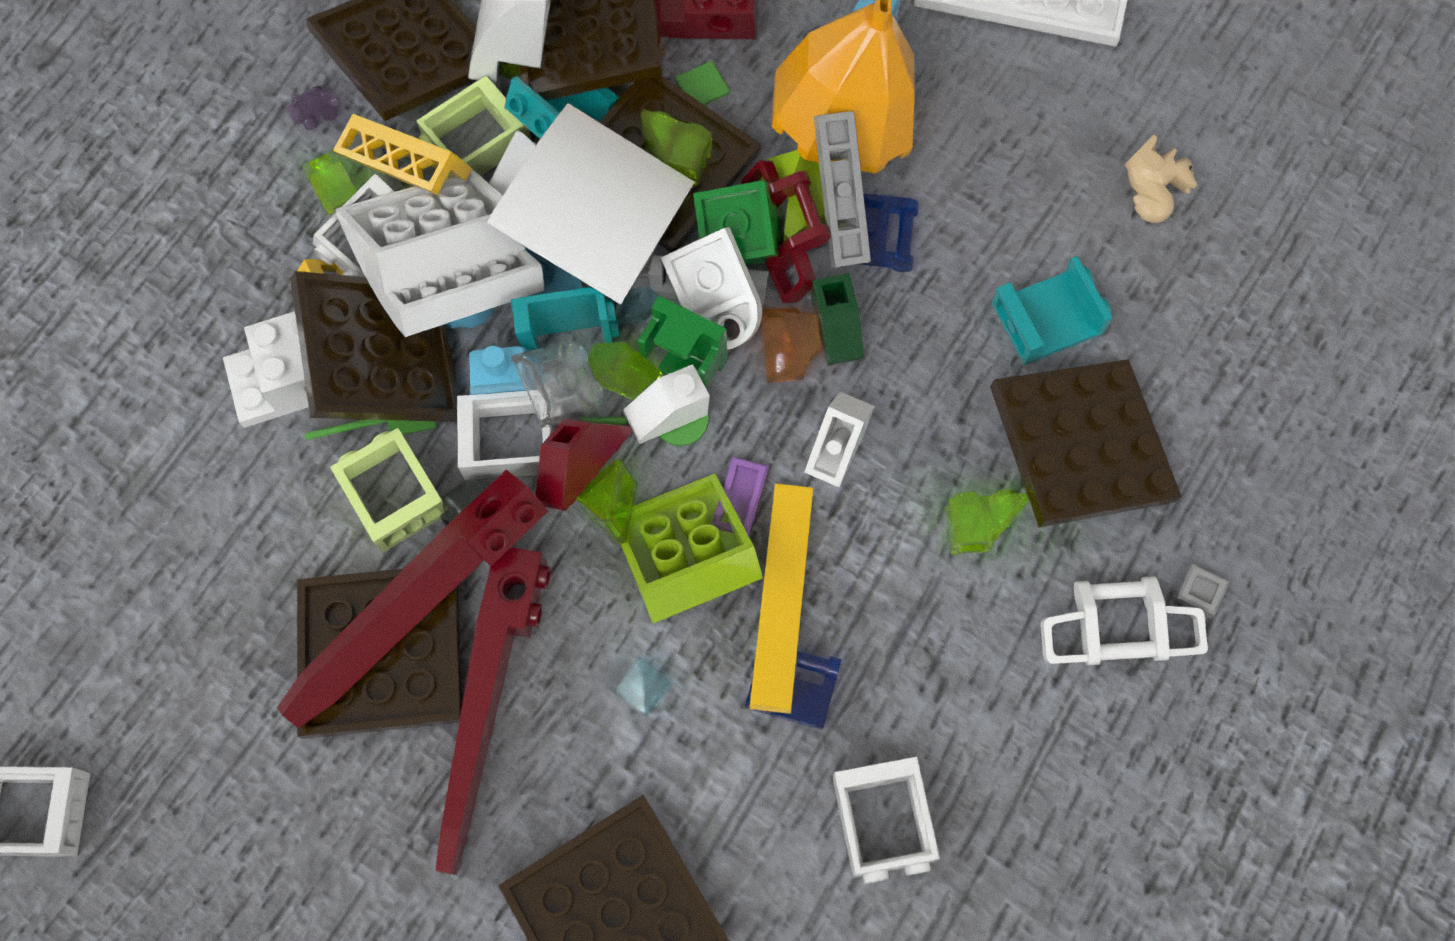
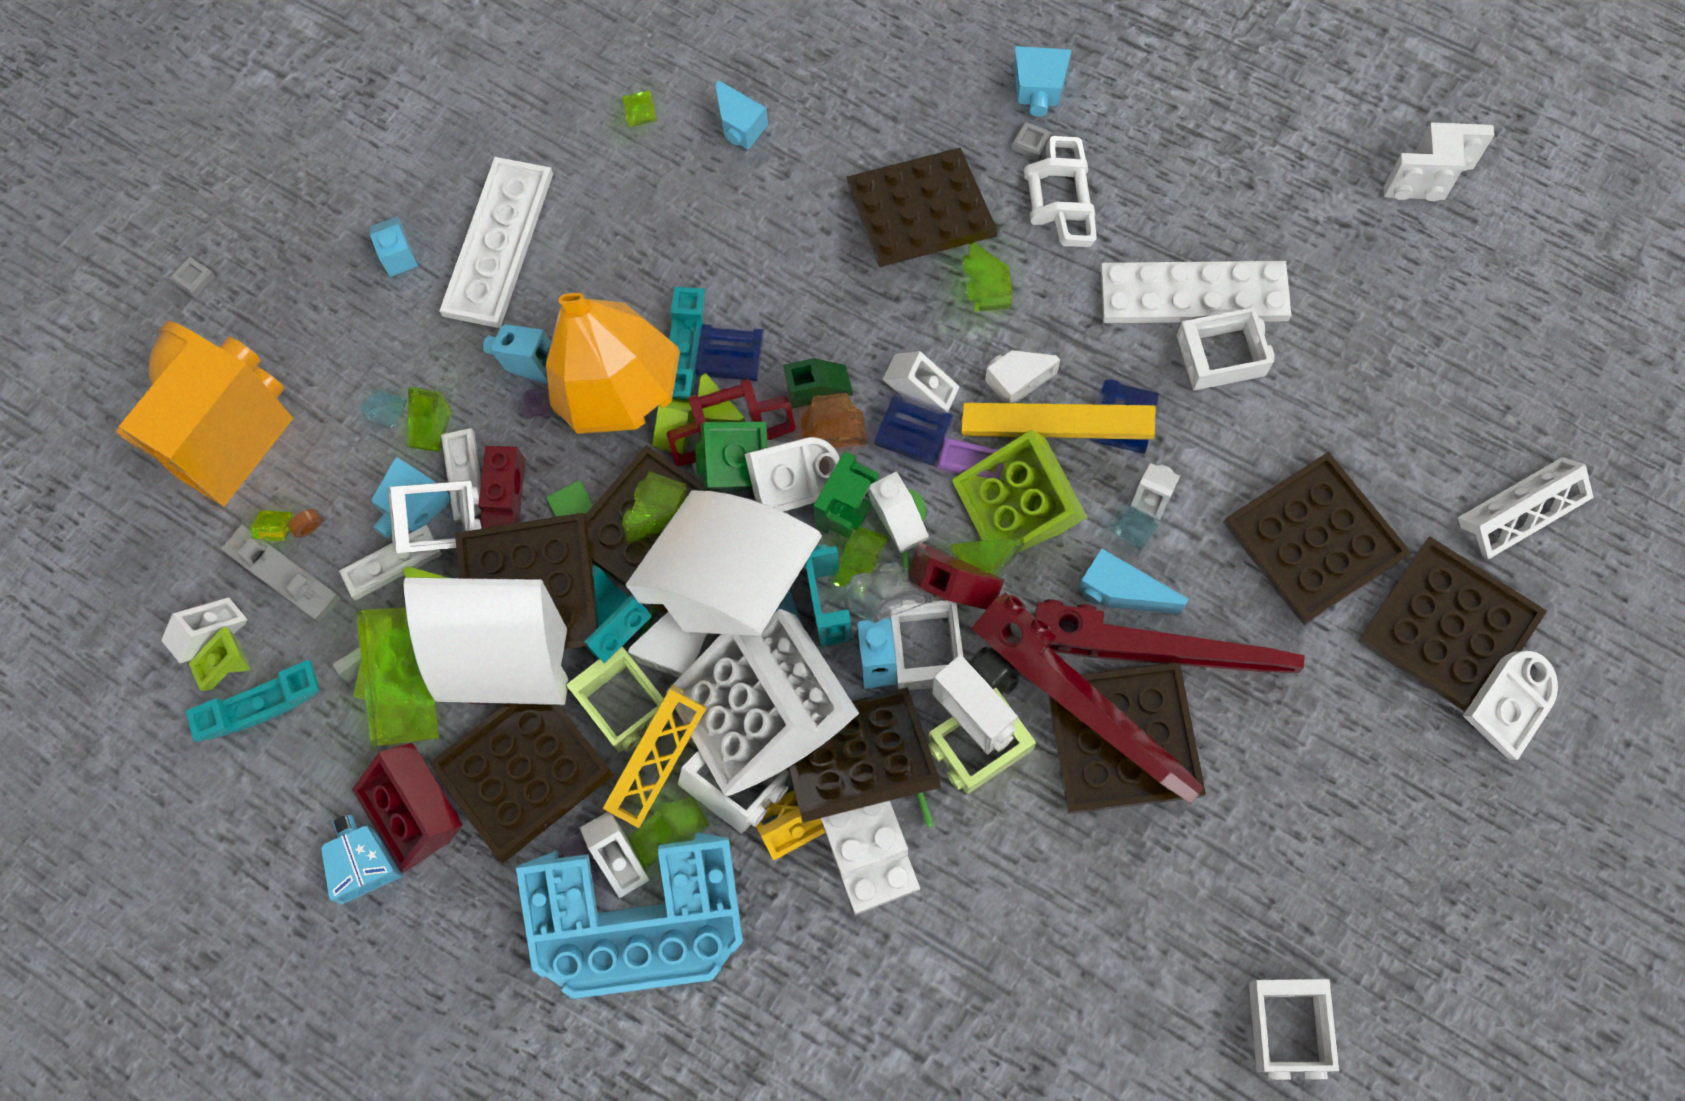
camera: 90 degrees left, 0 degrees up
light grey hinge [814,111,871,267] -> none
teal panel [992,256,1112,366] -> none
tan animal [1124,135,1197,223] -> none
none -> medium azure slope [516,832,743,999]
none -> white slope [580,812,650,898]
none -> clear neon green plate [622,91,657,127]
none -> teal slope [669,286,705,400]
none -> medium azure slope [715,80,768,150]
none -> clear blue plate [874,394,954,466]
none -> white window [932,654,1018,755]
none -> white slope [985,350,1060,403]
none -> medium azure torso [1013,46,1071,117]
none -> medium azure slope [1078,549,1189,614]
none -> white plate [1100,261,1292,323]
none -> white slope [1130,463,1180,520]

